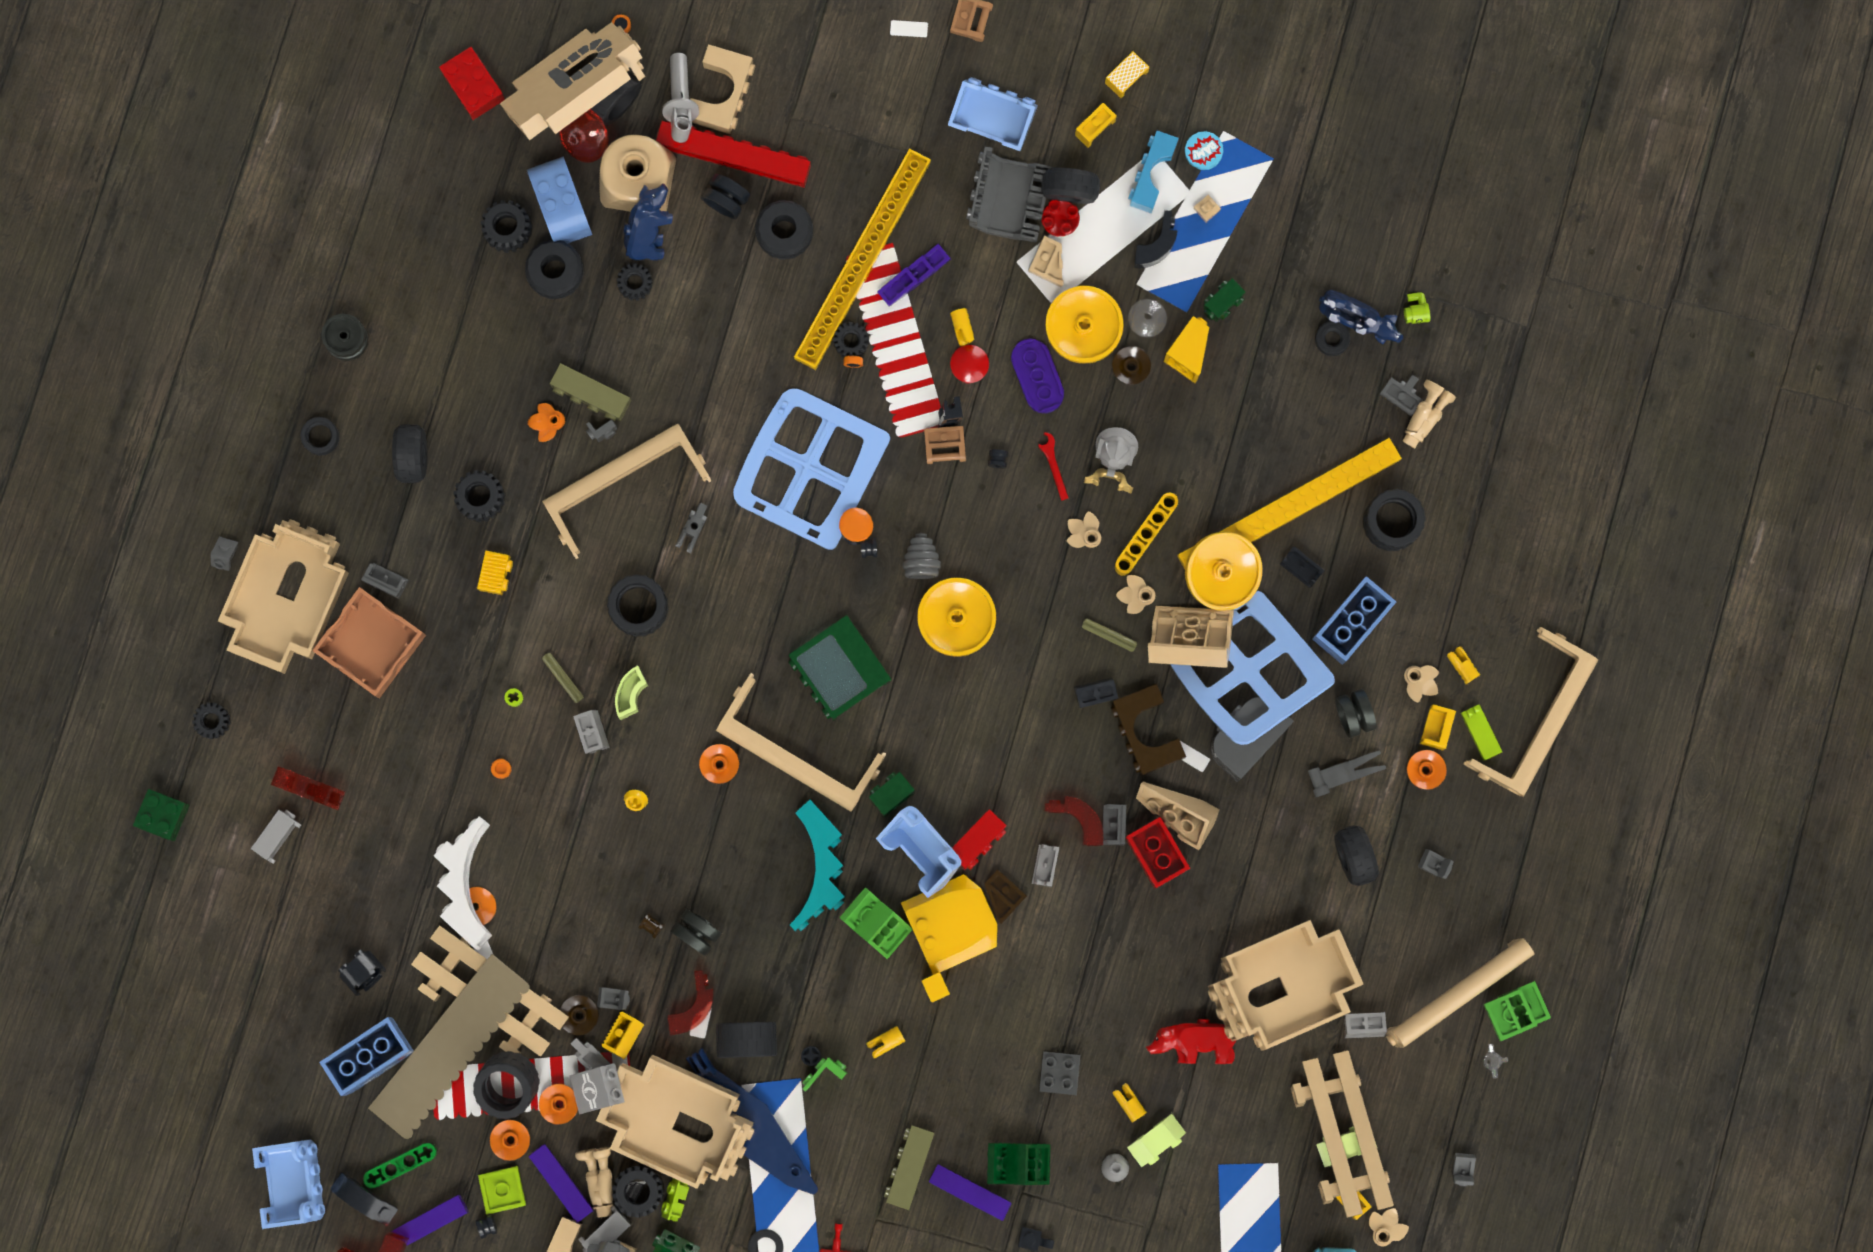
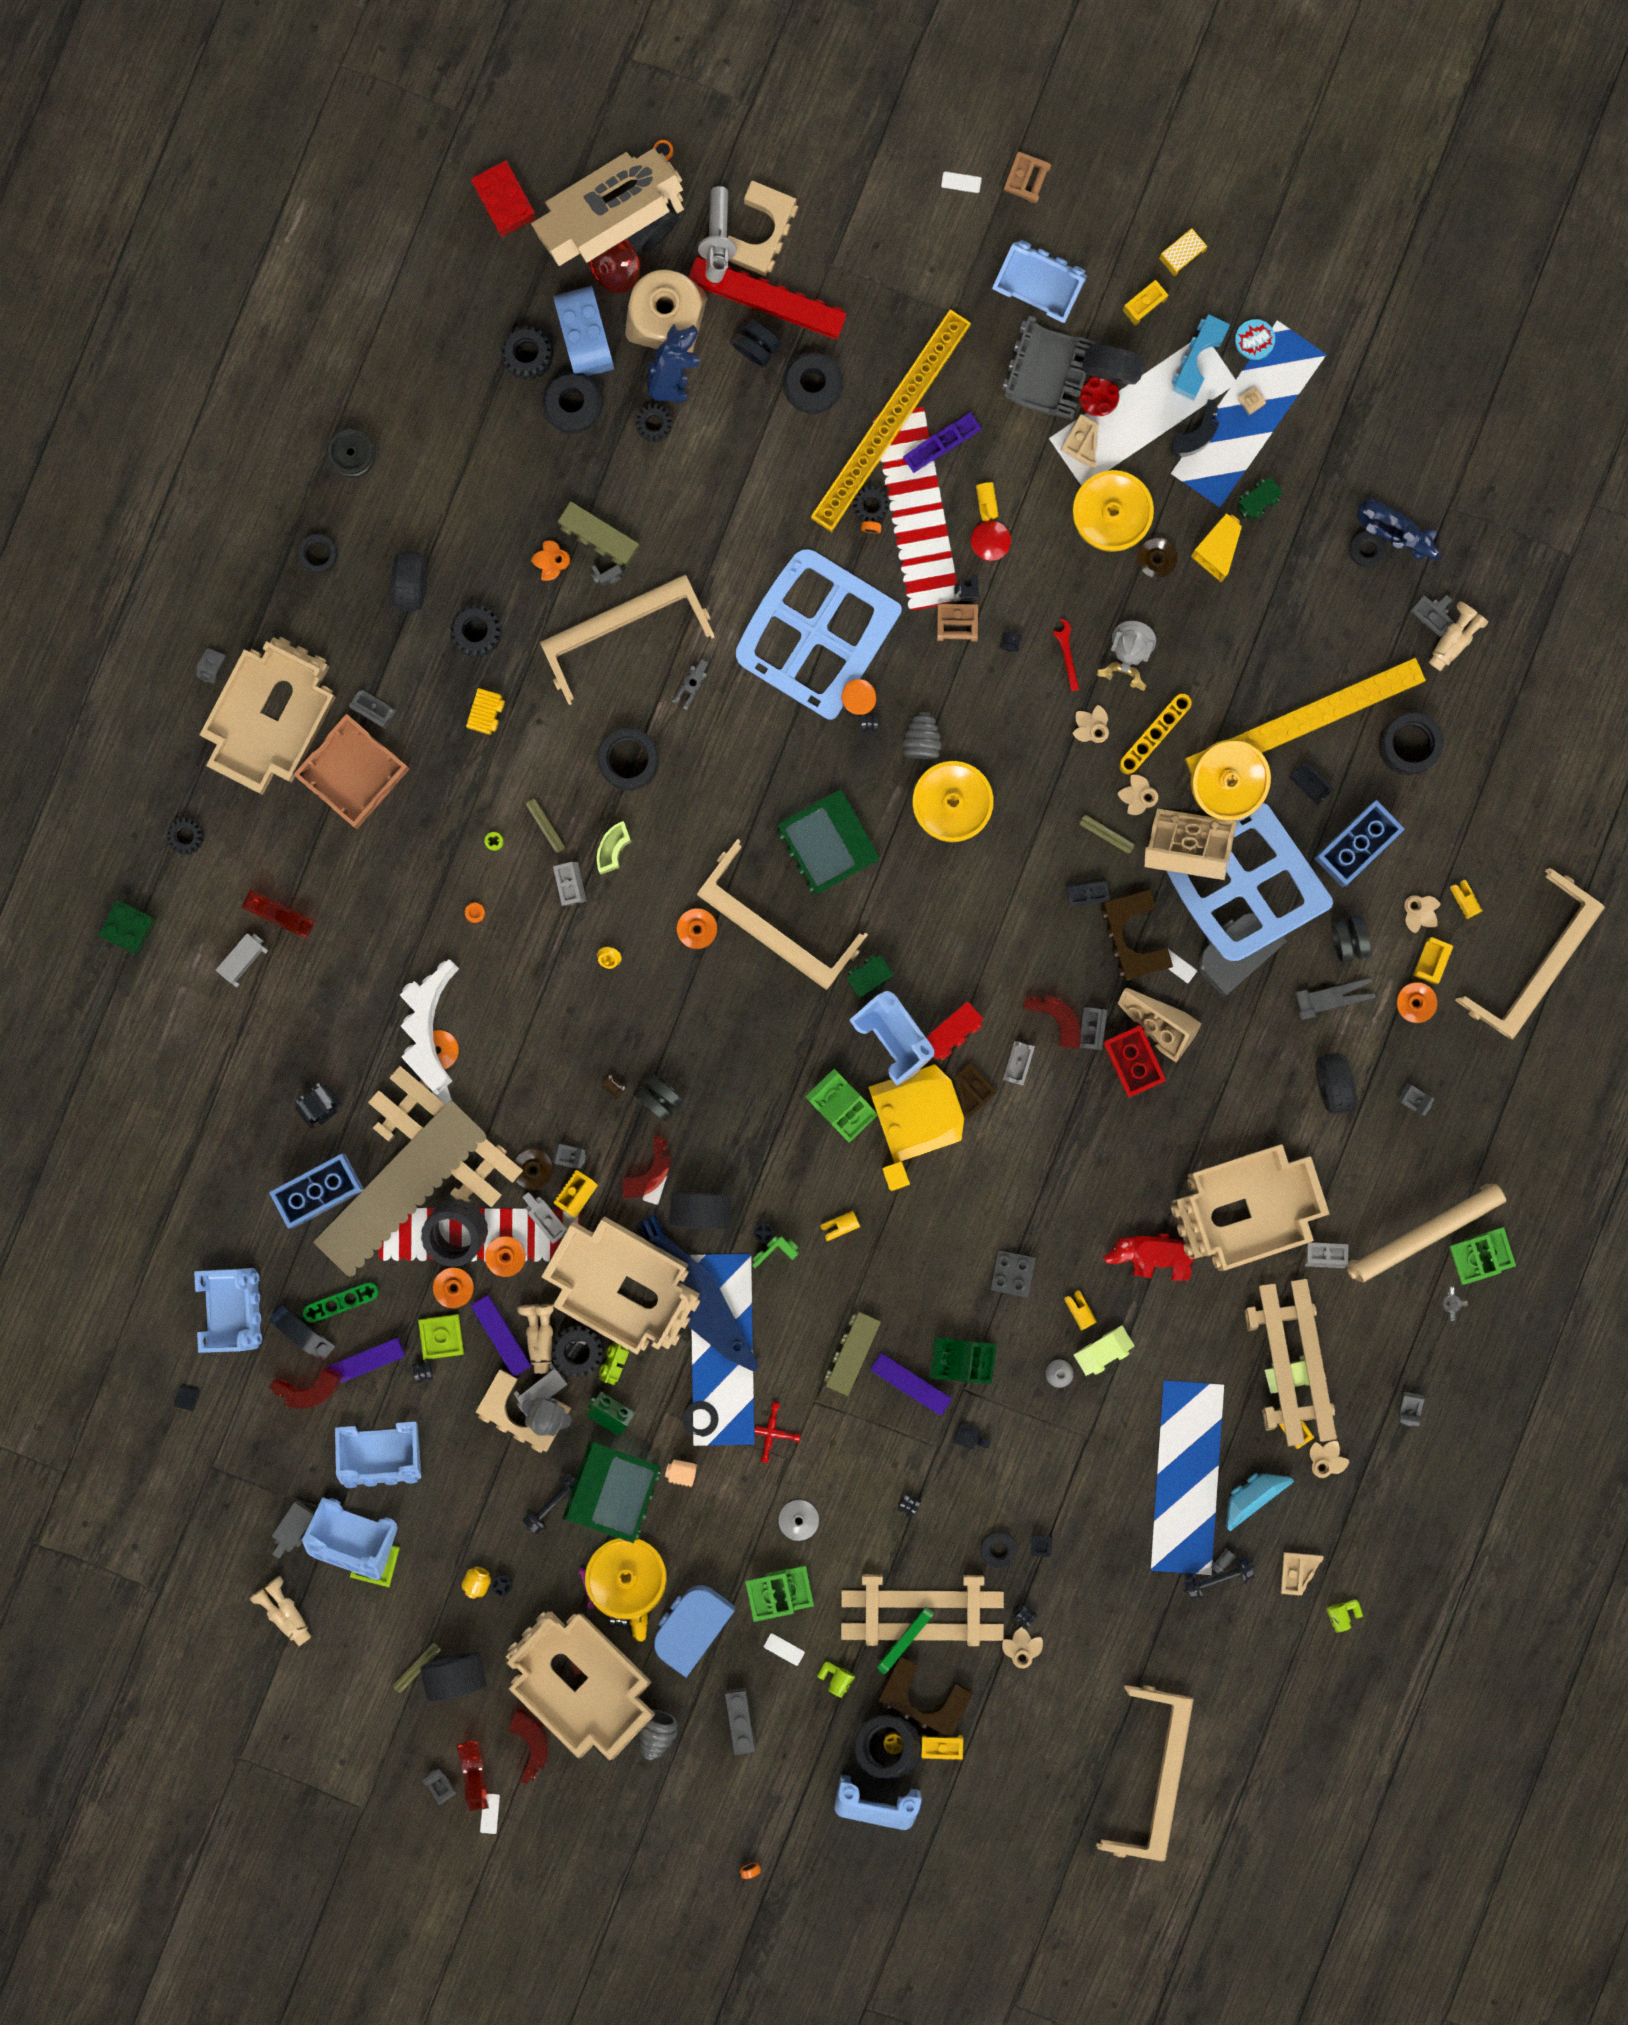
camera: 10 degrees right, 5 degrees up
light grey panel [569,1063,625,1115] -> none
teal arch [790,800,845,932] -> none
dark purple tile [1011,338,1064,413] -> none
clear dish [1128,299,1167,337] -> none
lime piece [1404,292,1430,324] -> none
lime hinge [1460,705,1502,761] -> none

